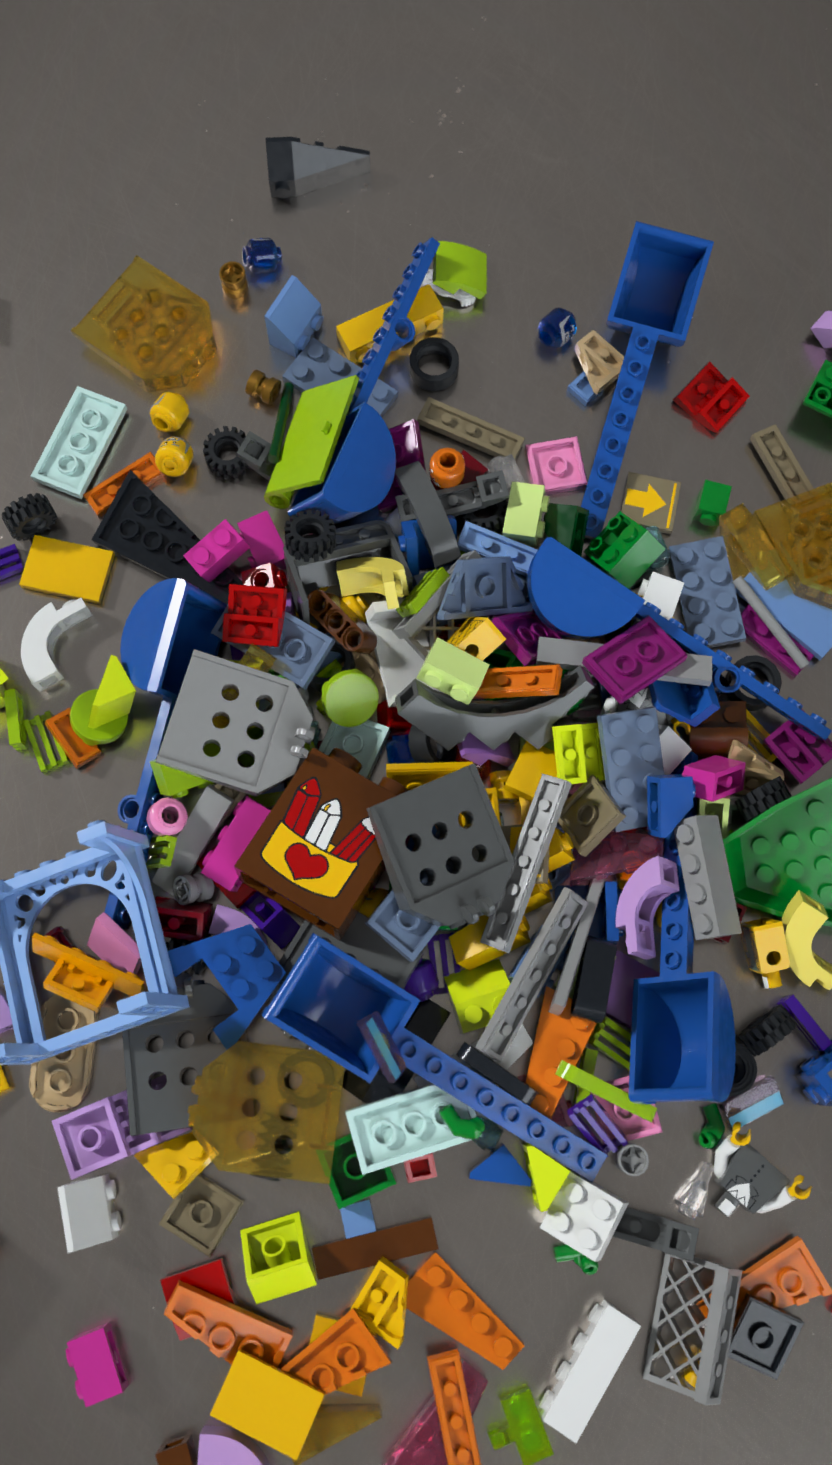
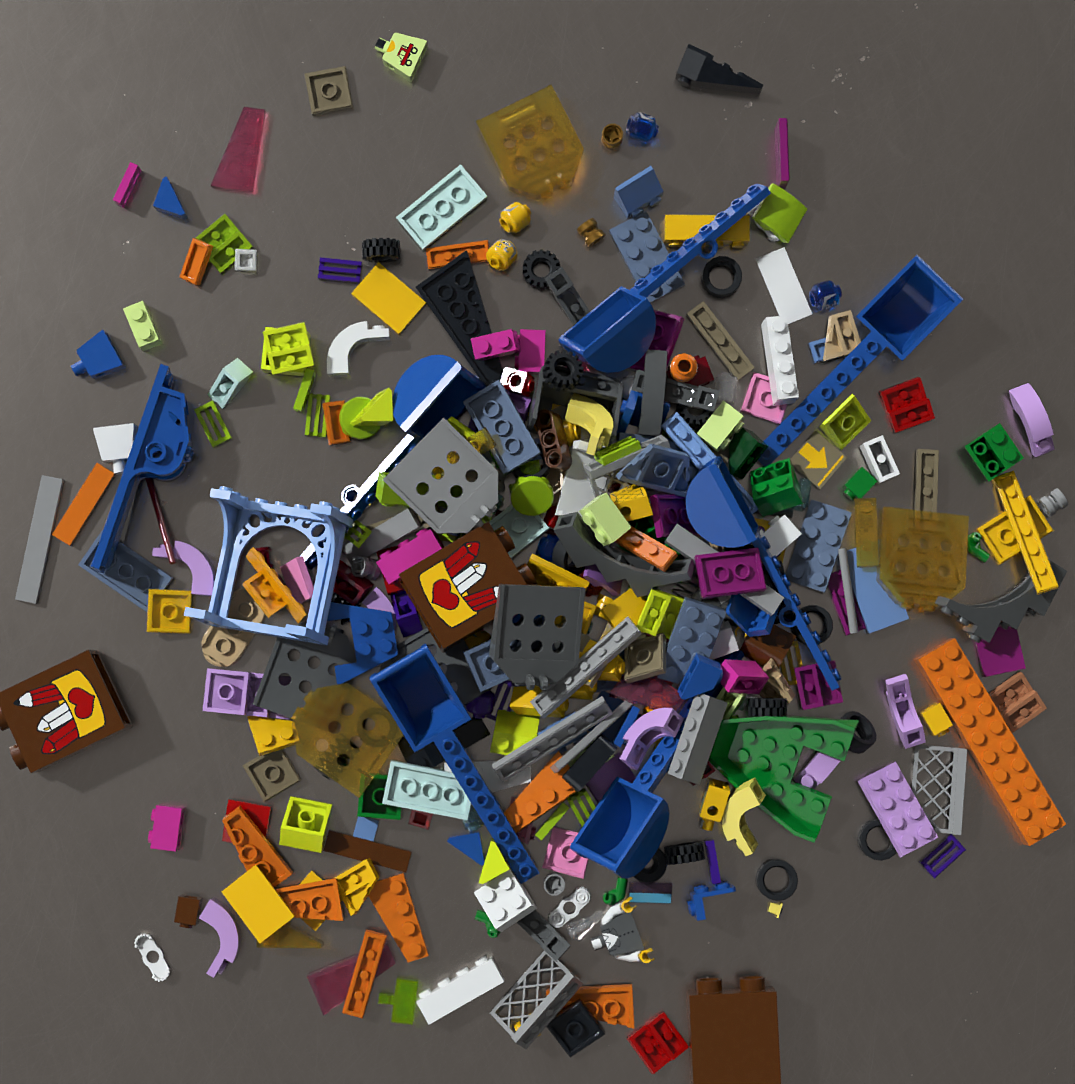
camera: 30 degrees right, 10 degrees up
white slope [58,1173,122,1253] -> none
bright pink head [146,797,188,836] -> none
red slope [222,584,287,647] -> none
lime door [264,375,359,509] -> none
dark green bar [268,382,294,464] -> none
clear purple slope [357,1011,406,1084] -> none
green arm [439,1104,485,1140] -> none
black beam [456,1041,538,1106] -> none
lime beam [555,1060,658,1123] -> none
dark purple tile [567,1094,628,1157] -> none
none -> white piece [548,887,591,928]
none -> white sticker [756,247,812,324]
none -> white brick [761,315,799,406]
none -> magenta tile [774,118,790,190]
none -> neon yellow slope [818,394,871,450]
none -> white brick [859,435,900,485]

